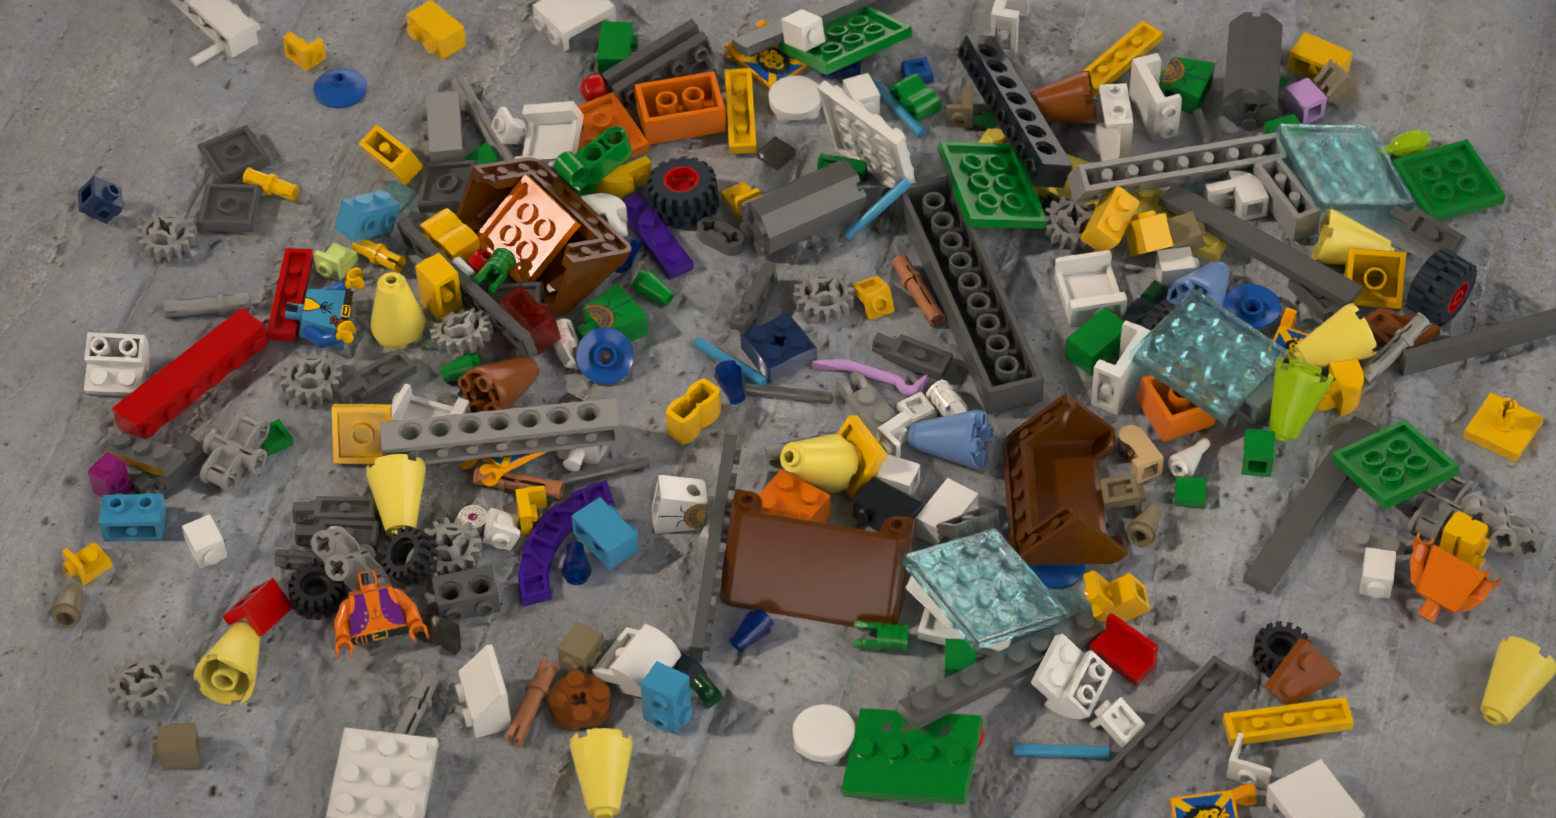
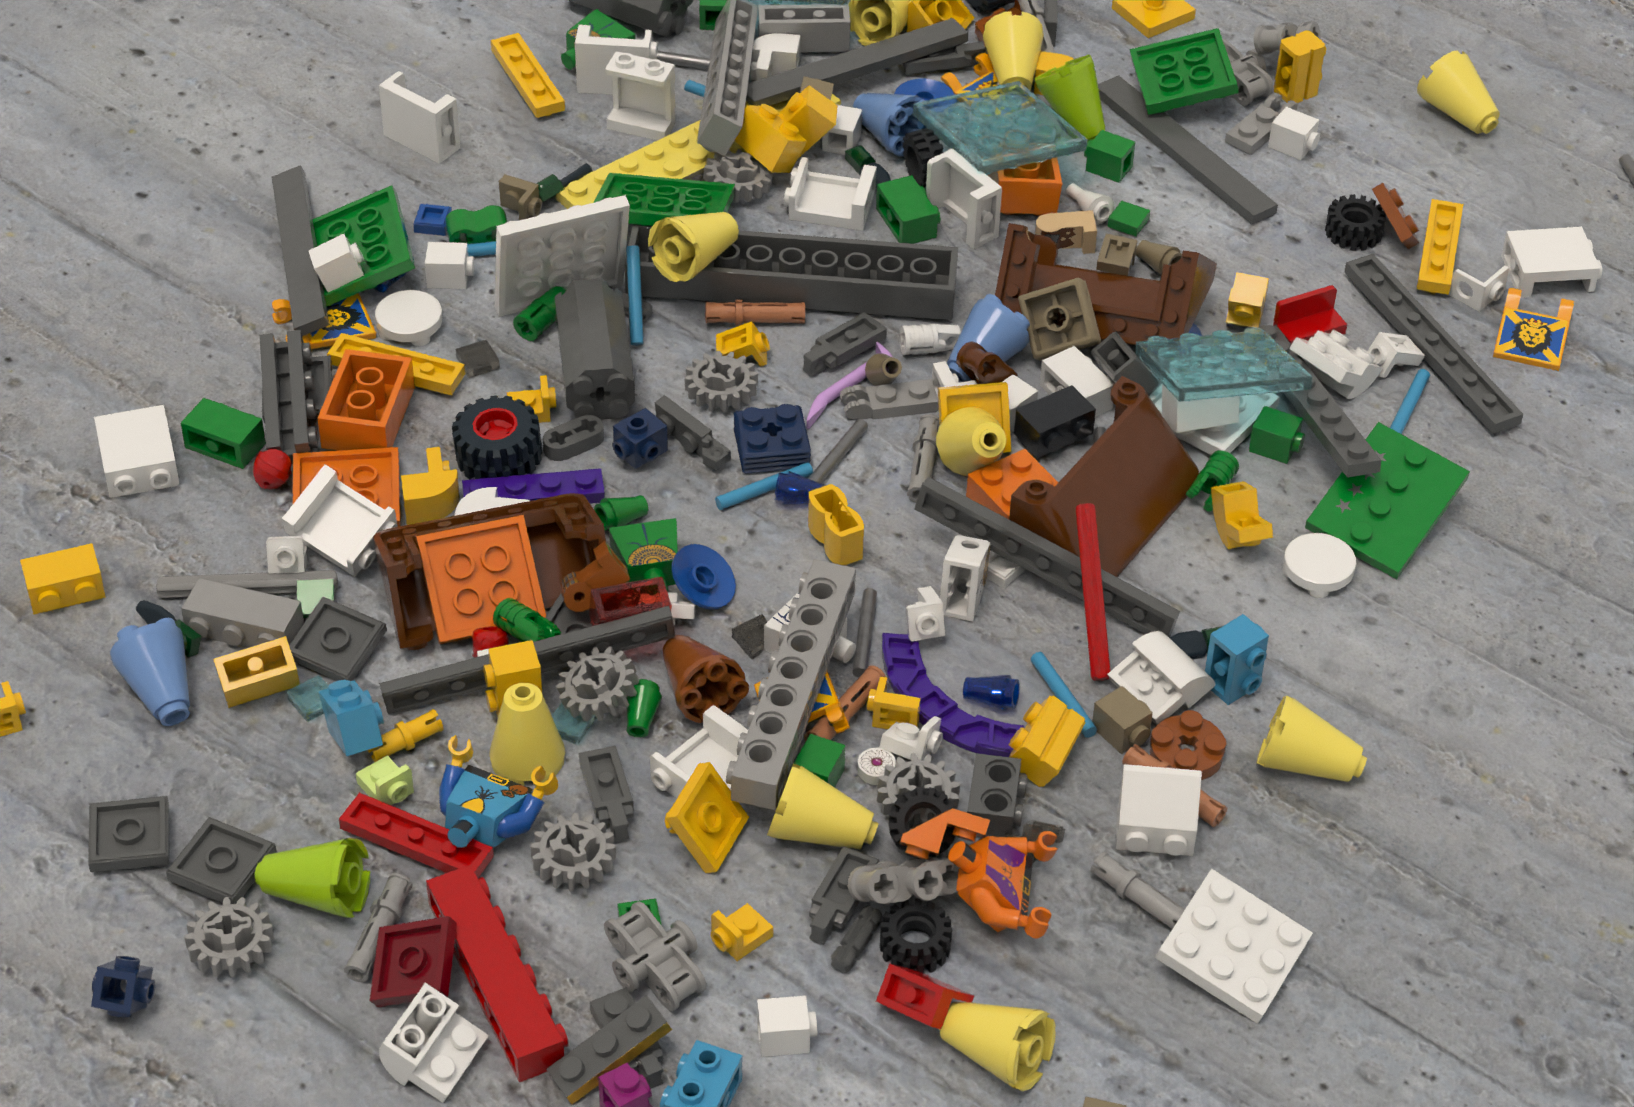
camera: 70 degrees left, 5 degrees down
yellow pin [243,167,300,202] -> none
dark grey hinge [292,496,377,525] -> none
blue dish [313,68,367,108] -> none
yellow brick [419,208,481,262] -> none
green piece [553,126,633,197] -> none
dark azure brick [571,497,639,570] -> none
clear blue cone [729,607,774,653] -> none
white tile [897,391,937,424] -> none
black brick [958,34,1073,188] -> none
dark orange cone [1029,70,1097,124] -> none
orange torso [1410,532,1501,623] -> none
none -> medium blue cone [110,618,190,726]
none -> piece [136,600,202,658]
none -> lime cone [255,838,370,918]
none -> dark red plate [369,916,457,1007]
none -> dark orange leg [560,541,630,612]
none -> dark blue brick [612,408,668,469]
none -> light yellow cone [648,212,739,282]
none -> yellow bracket [710,903,773,961]
none -> green brick [794,734,846,787]
none -> dark tan cone [865,353,902,386]
none -> orange slope [899,808,990,860]
none -> white bracket [906,586,945,641]
none -> reddish brown piece [956,342,1018,384]
none -> yellow brick [1009,696,1086,787]
none -> dark tan brick [1018,278,1101,361]
none -> dark azure bar [1031,652,1097,738]
none -> red axle [1076,503,1110,681]
none -> yellow brick [1211,481,1273,549]

